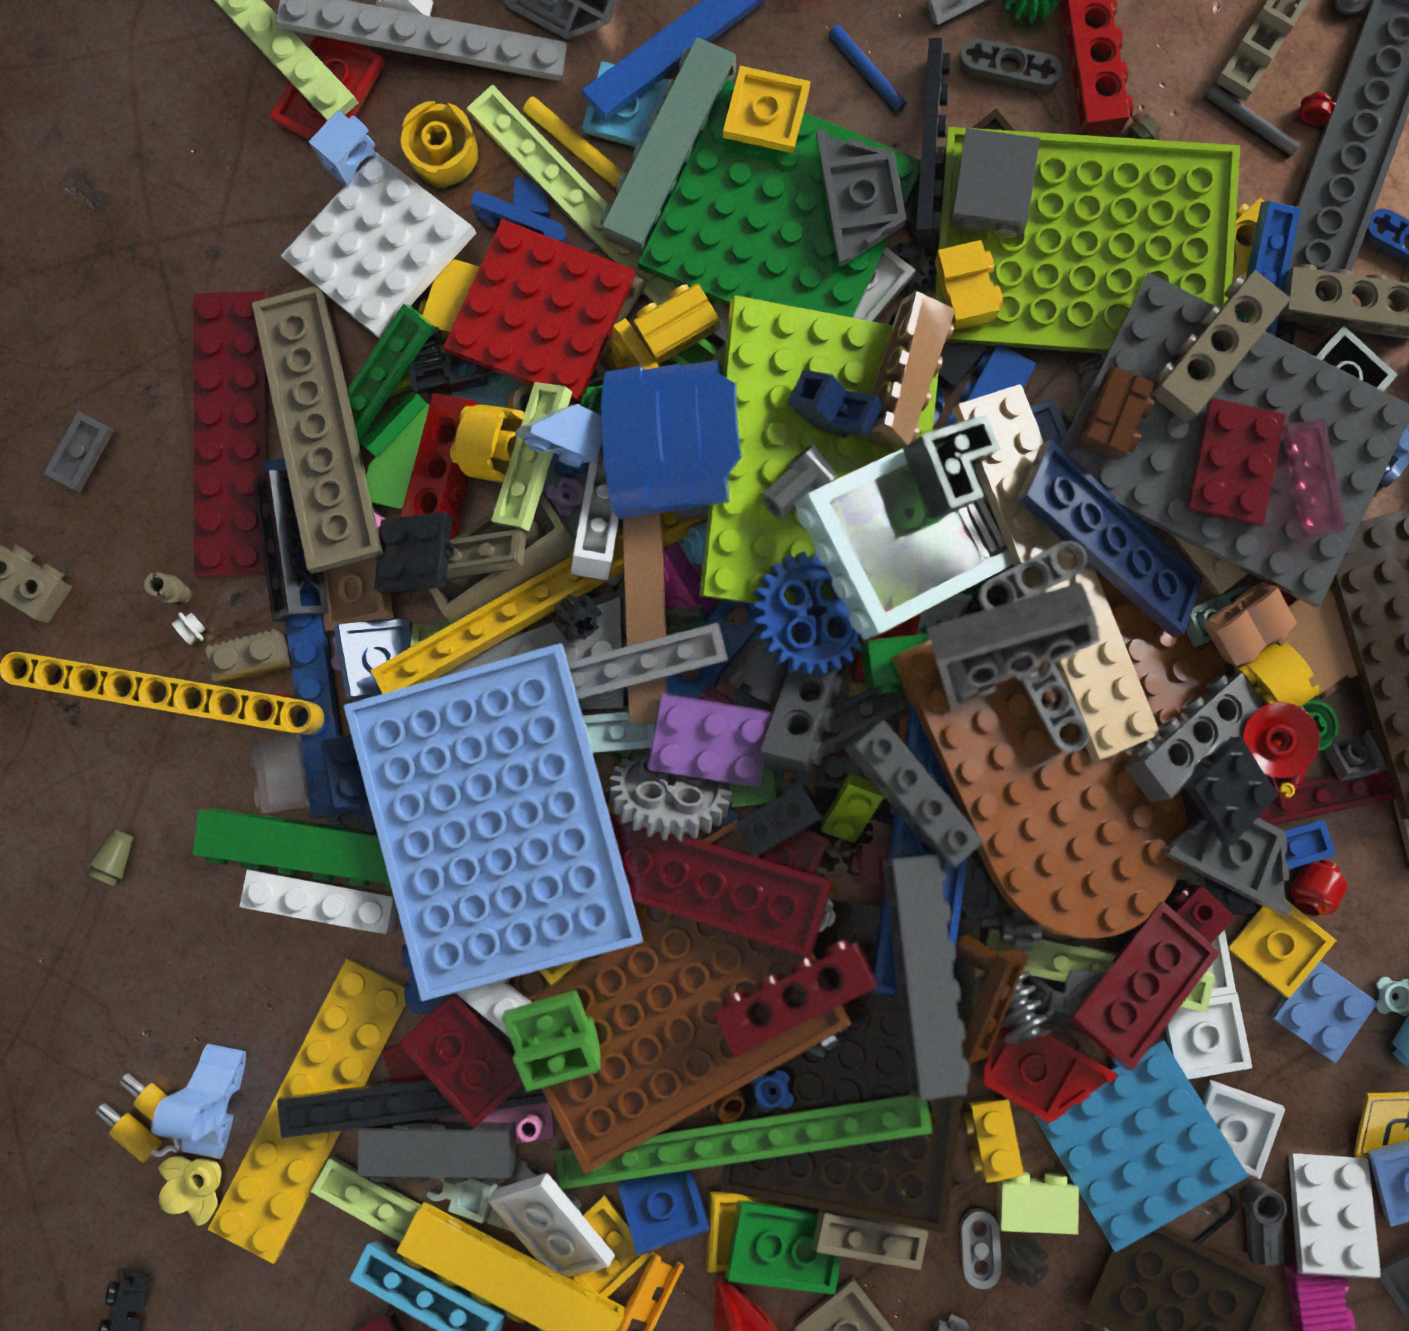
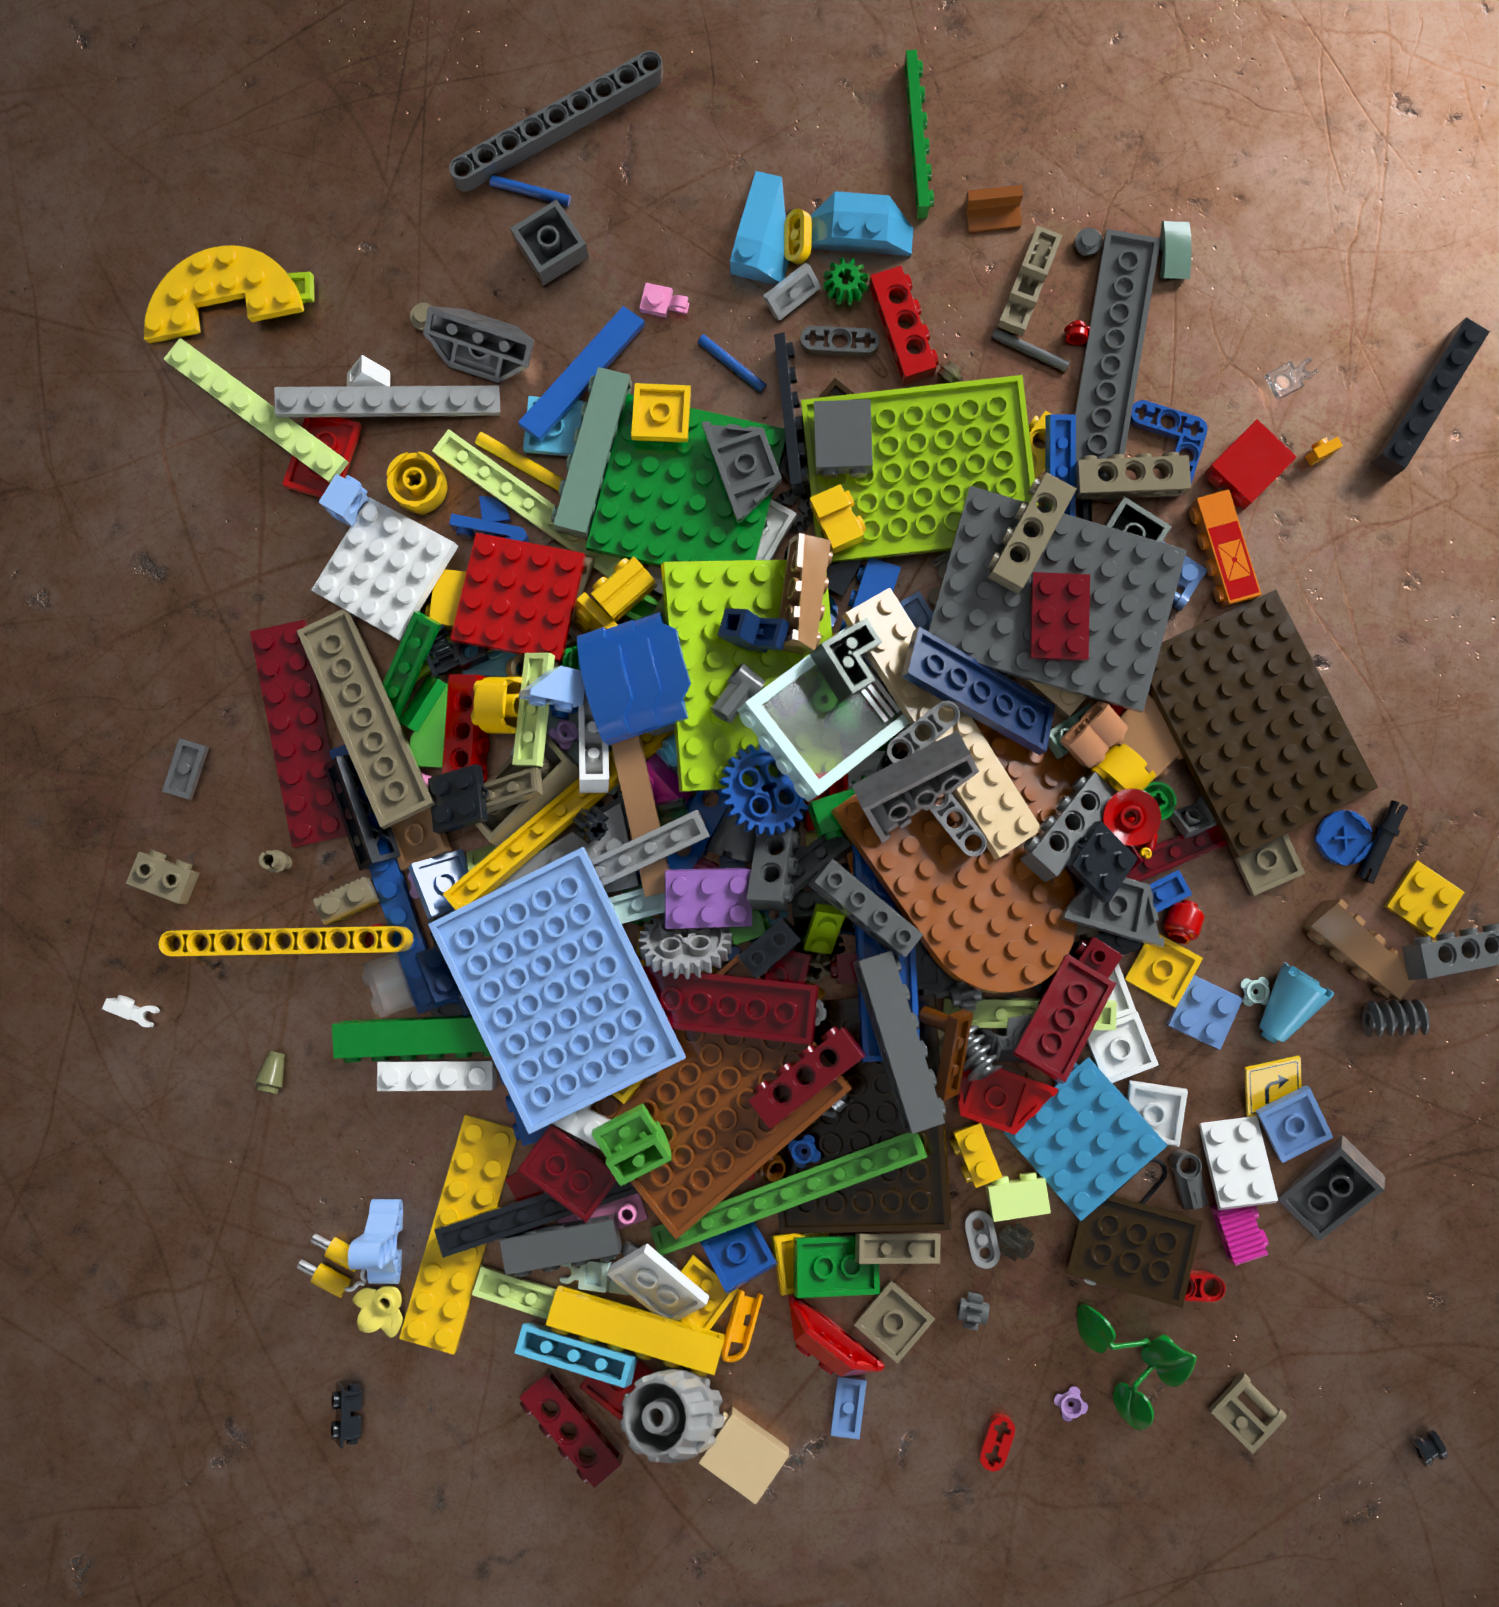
camera: 15 degrees left, 0 degrees up
white plate [171,612,205,646] -> none
reddish brown brick [1076,366,1156,460] -> none
clear pink plate [1283,418,1346,538] -> none

